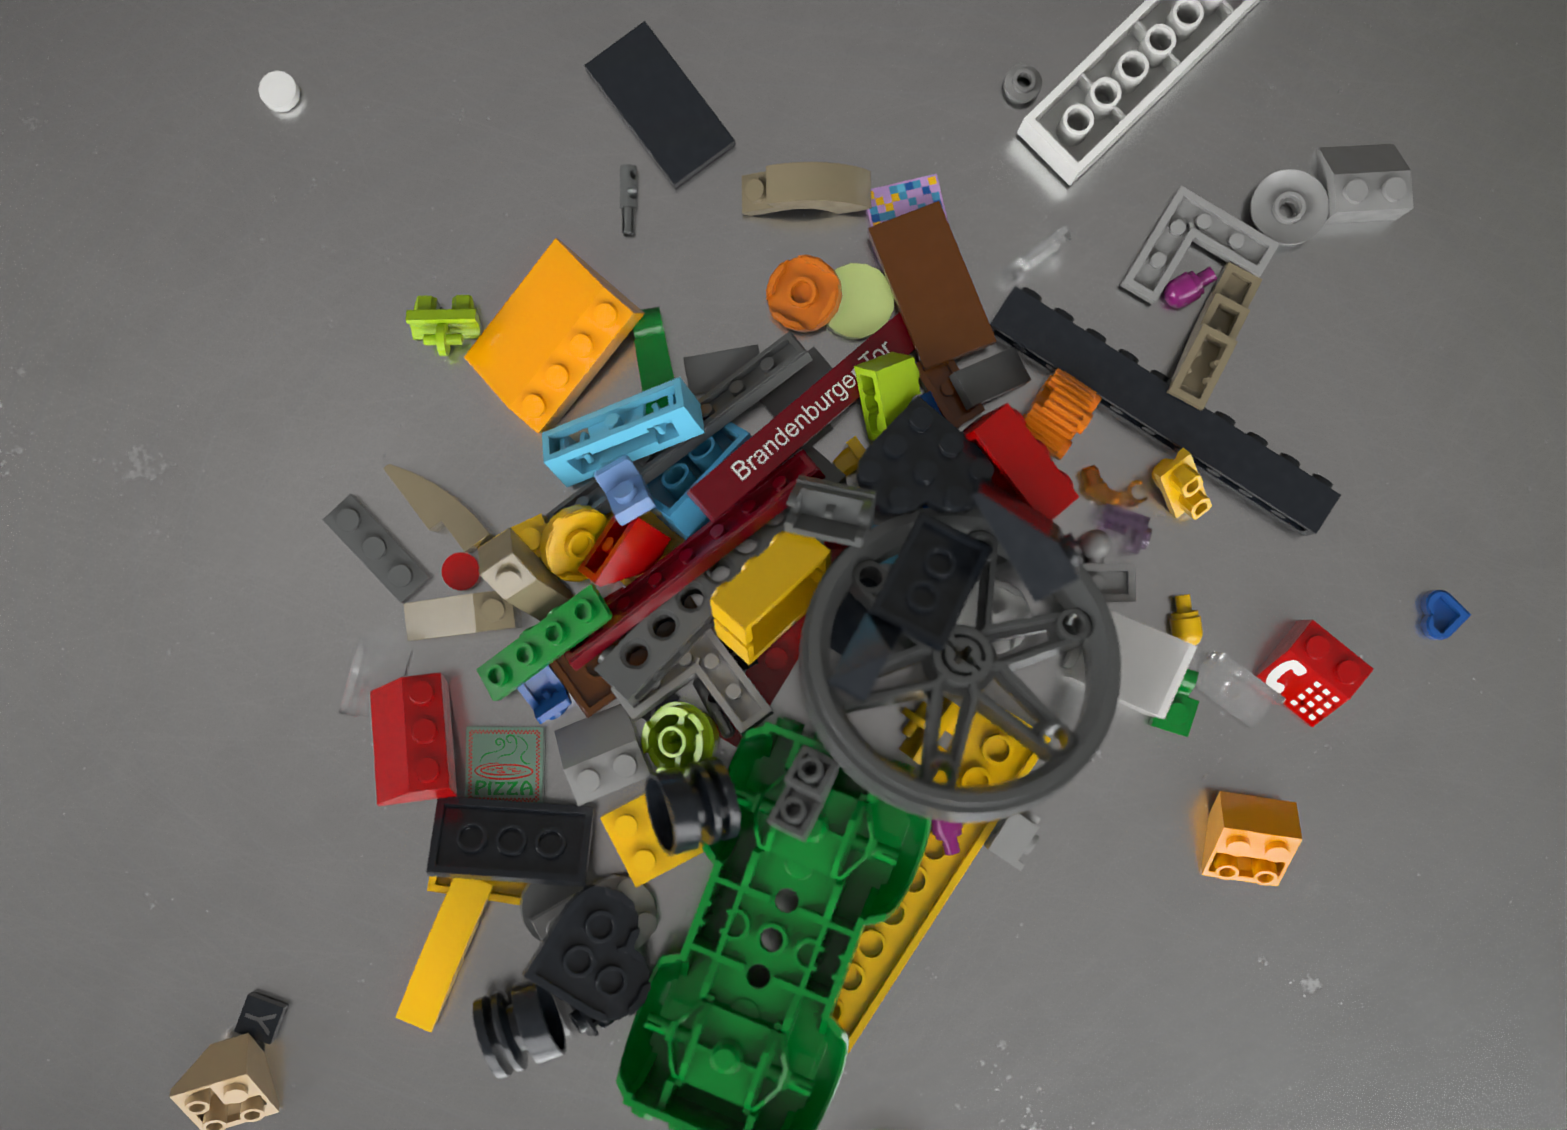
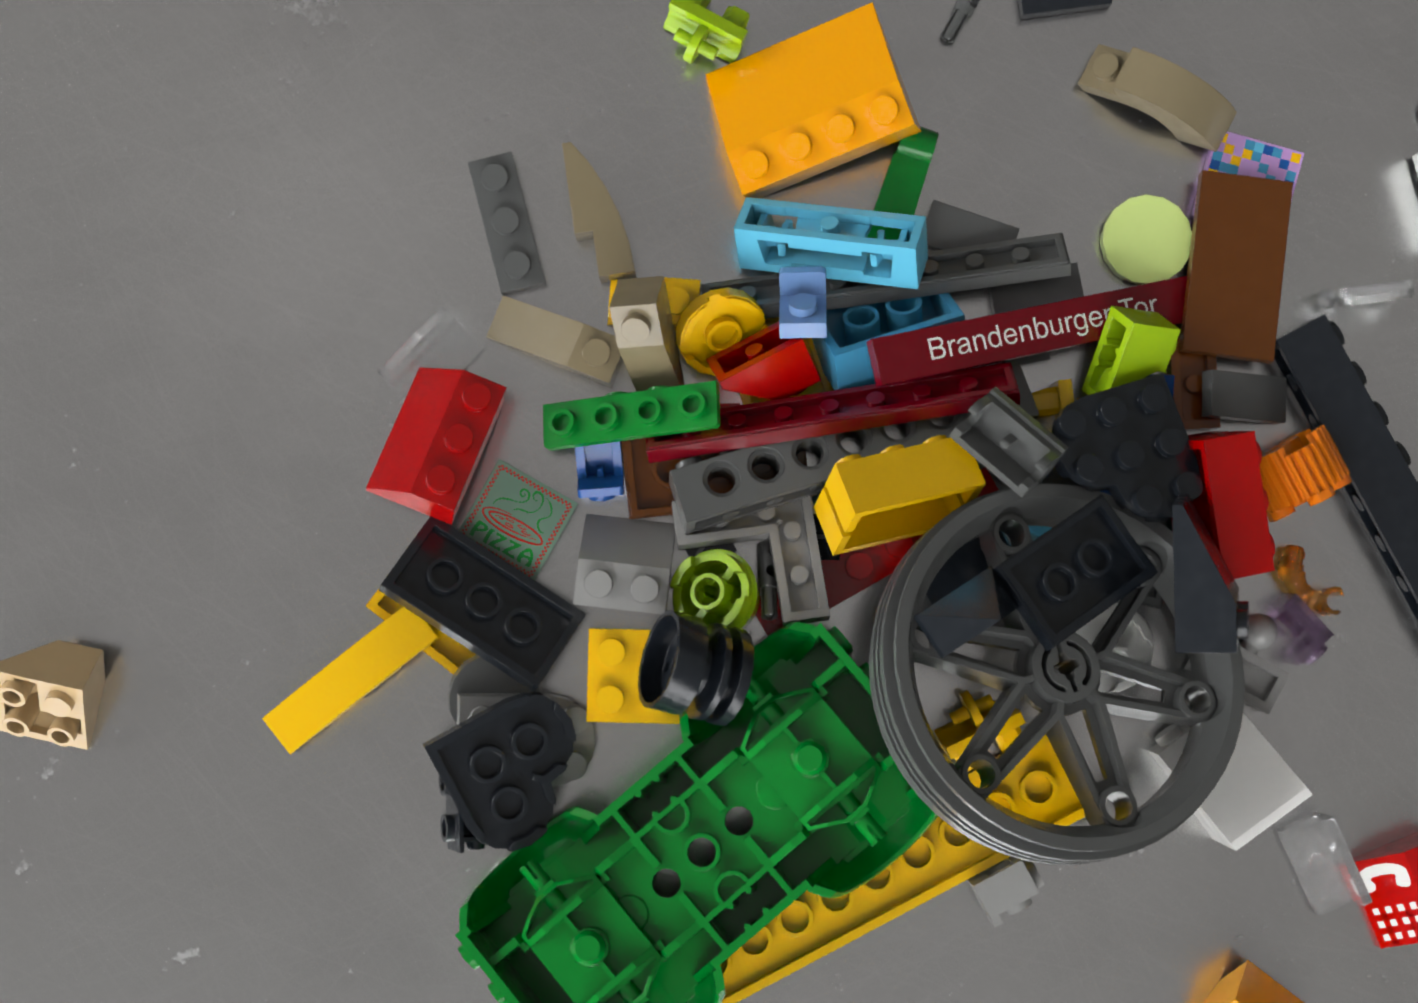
camera: 30 degrees right, 0 degrees up
black tile [234,992,288,1045] -> none
red tile [442,552,482,591] -> none
black wheel [472,979,566,1079] -> none
orange tile [766,254,842,333] -> none
dark grey slope [767,745,840,843] -> none
magenta cylinder [931,819,963,855] -> none
green plate [1148,669,1199,737] -> none
yellow hips [1152,447,1212,520] -> none
yellow cylinder [1170,594,1203,646] -> none

